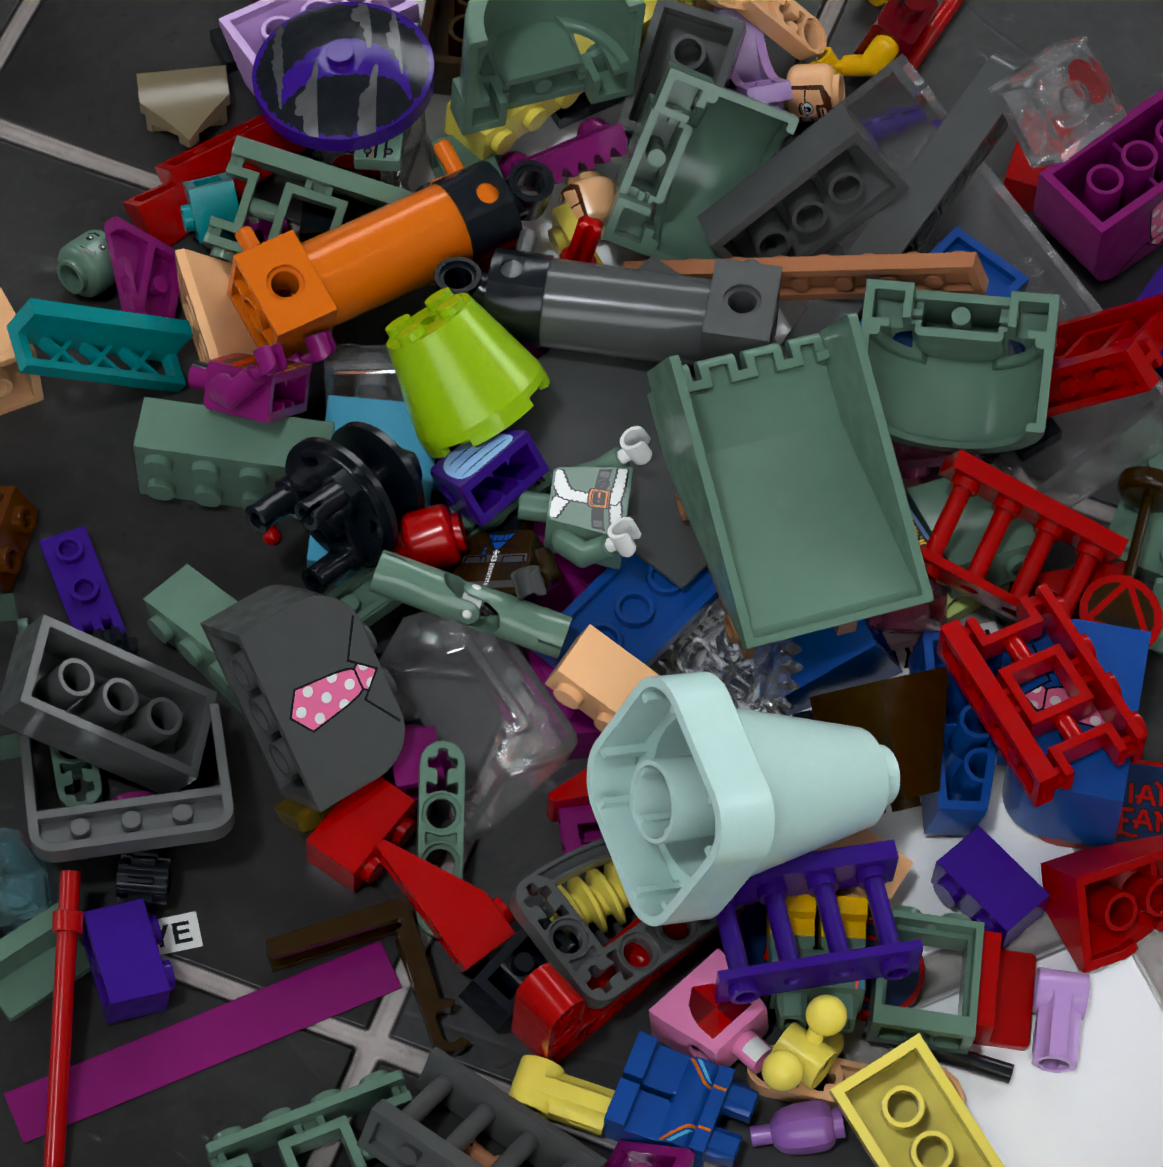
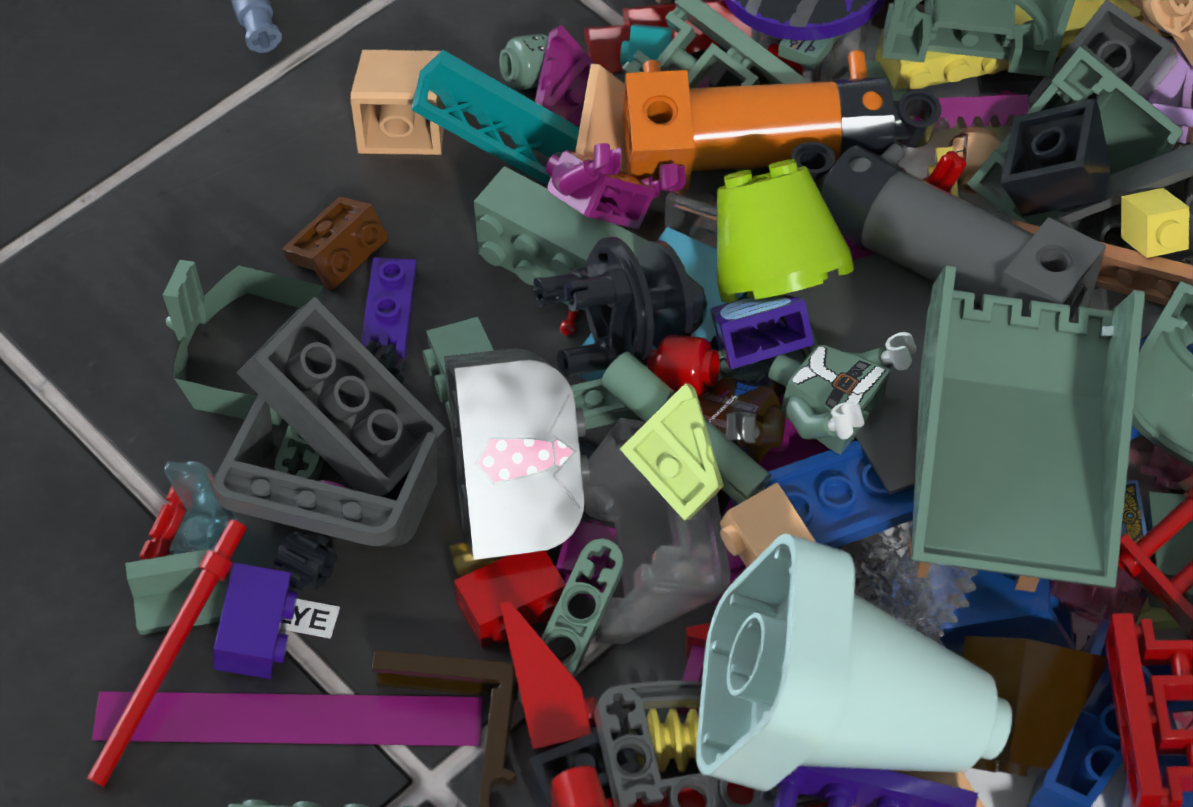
camera: 30 degrees right, 5 degrees down
none -> yellowish green wing [620,384,724,520]
none -> black slope [1001,99,1111,217]
none -> light yellow brick [1121,188,1190,258]

